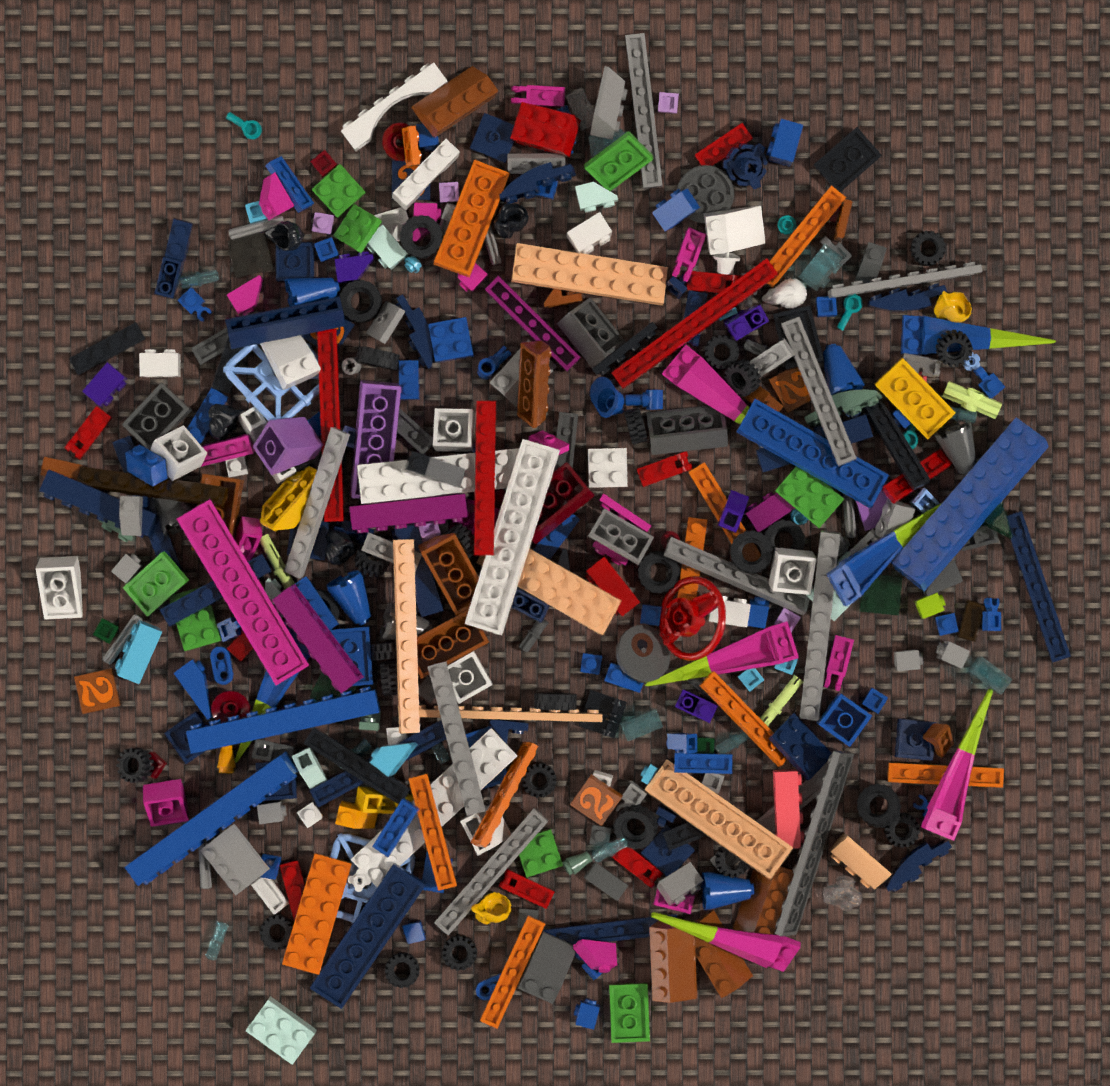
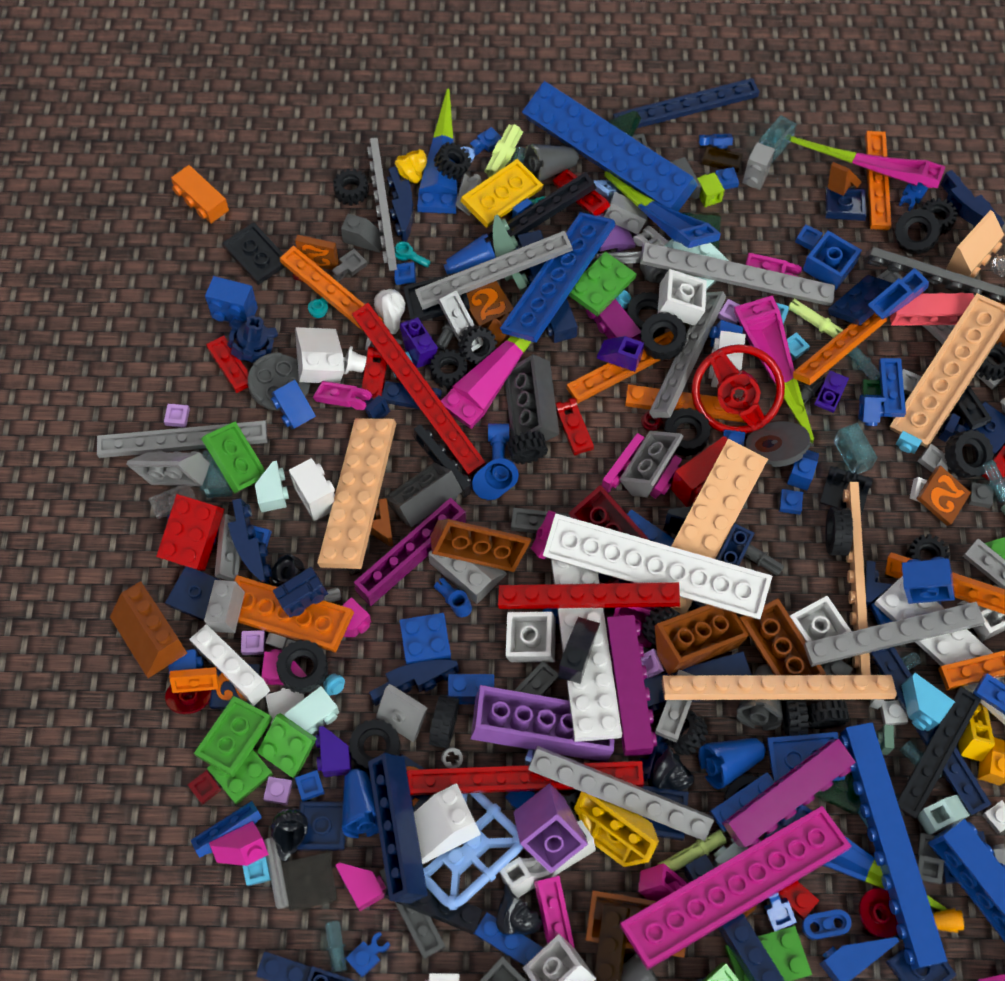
camera: 90 degrees left, 25 degrees down
white plate [225,456,248,478] -> none
teal plate [226,112,262,140] -> none
white arch [341,63,448,152] -> none
dark pink hinge [511,85,565,107] -> none
white brick [588,448,627,488] -> none
clear light blue brick [799,244,843,291] -> none
light grey brick [894,649,923,671] -> none
none -> orange brick [171,165,229,223]
none -> bright green plate [194,696,273,777]
none -> light grey brick [204,580,245,633]
none -> dark blue brick [273,566,329,618]
none -> blue slope [868,268,929,320]
none -> blue brick [902,557,955,604]

